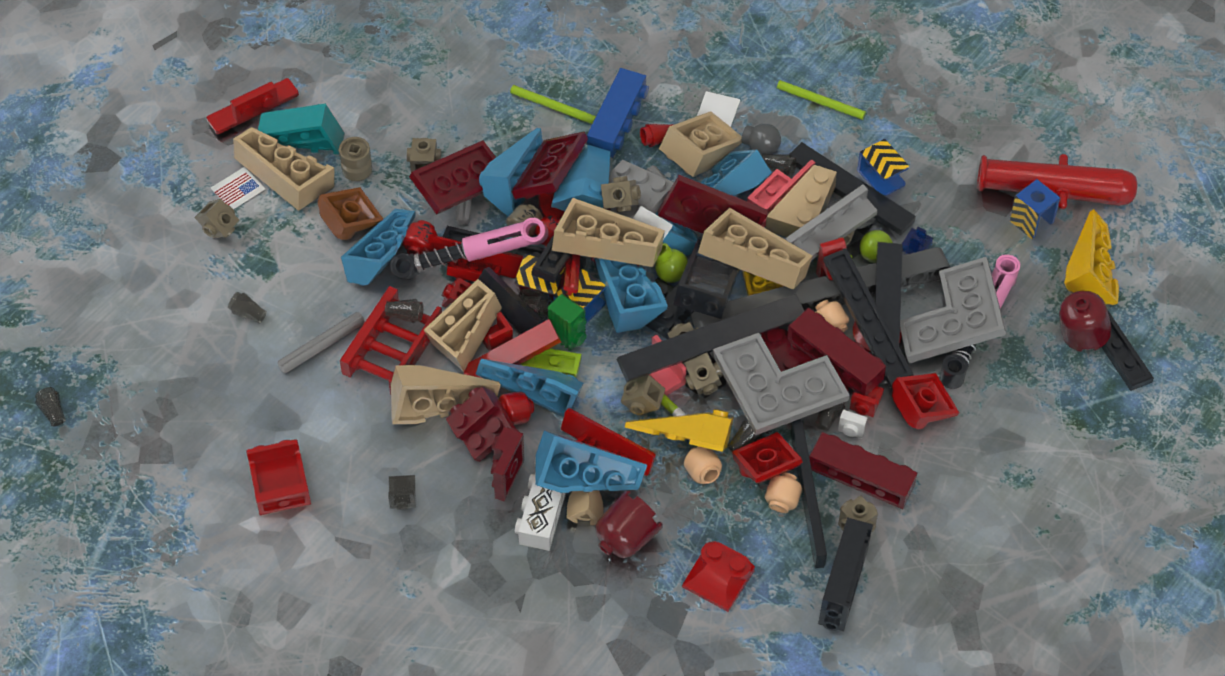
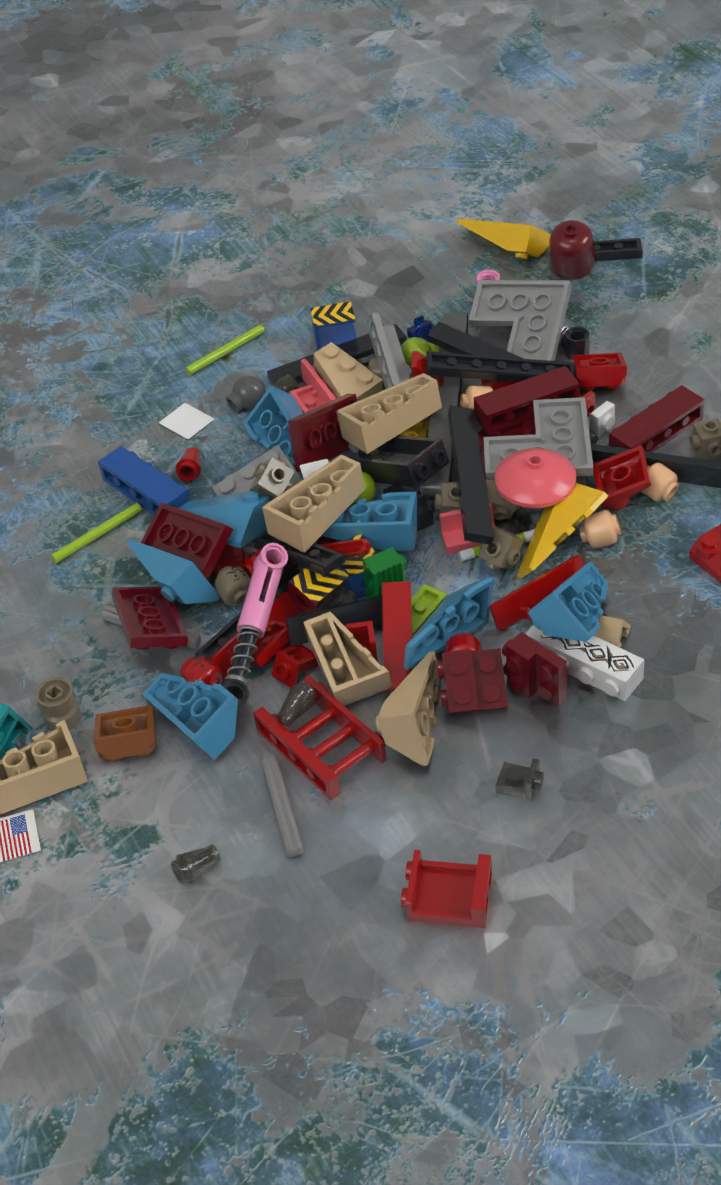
camera: 60 degrees left, 10 degrees down
clear smoke cone [35,387,66,427] -> none
dark tan brick [194,199,239,239] -> none
dark tan brick [407,138,441,173] -> none
dark red cylinder [595,490,663,558] -> none
tan slope [659,111,742,177] -> none
red piece [977,154,1138,209] -> none
blue piece [1010,179,1060,239] -> none
none -> coral dish [495,448,576,508]

